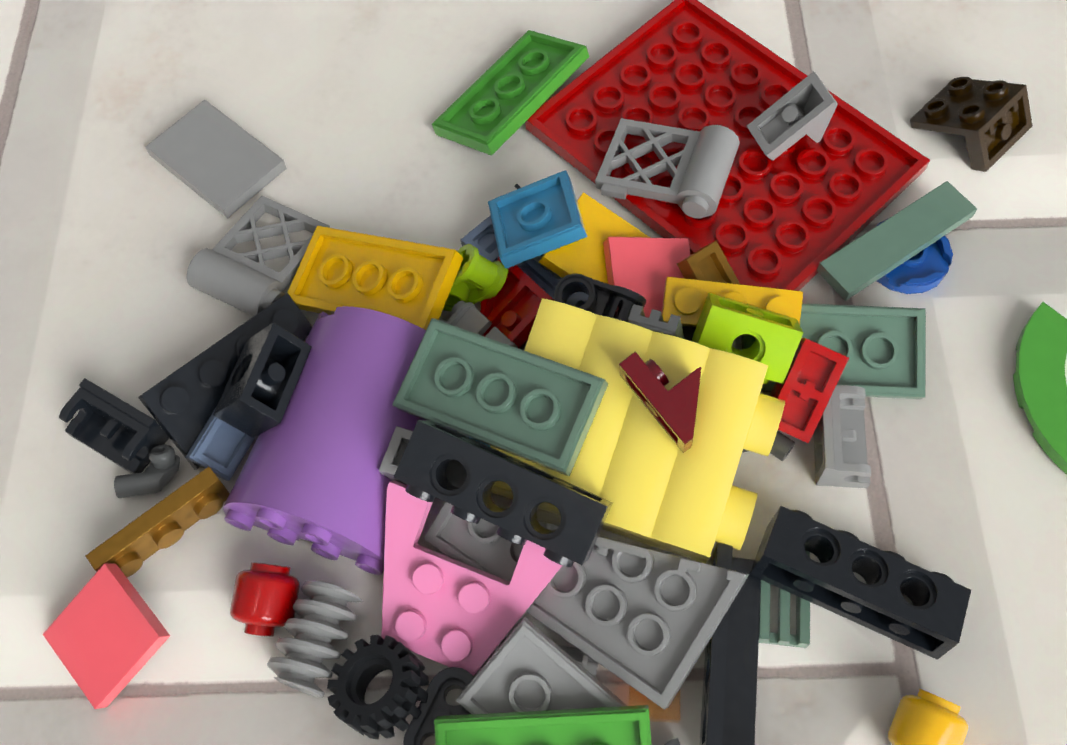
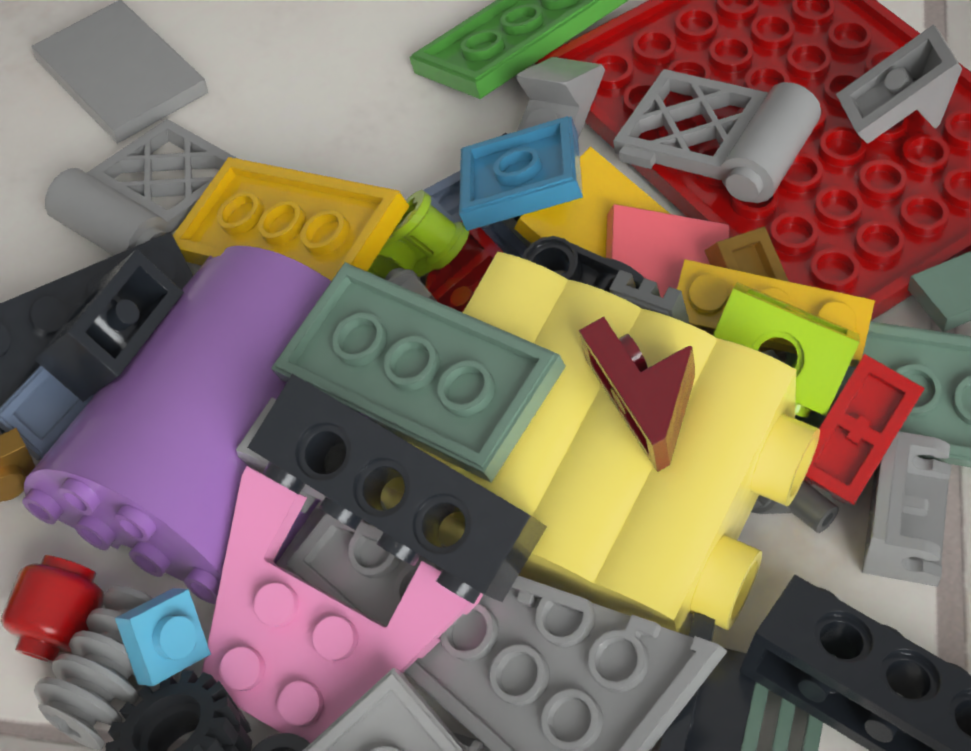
camera: 10 degrees right, 10 degrees down
none -> medium azure plate [115,588,211,686]
none -> light grey slope [516,57,605,139]

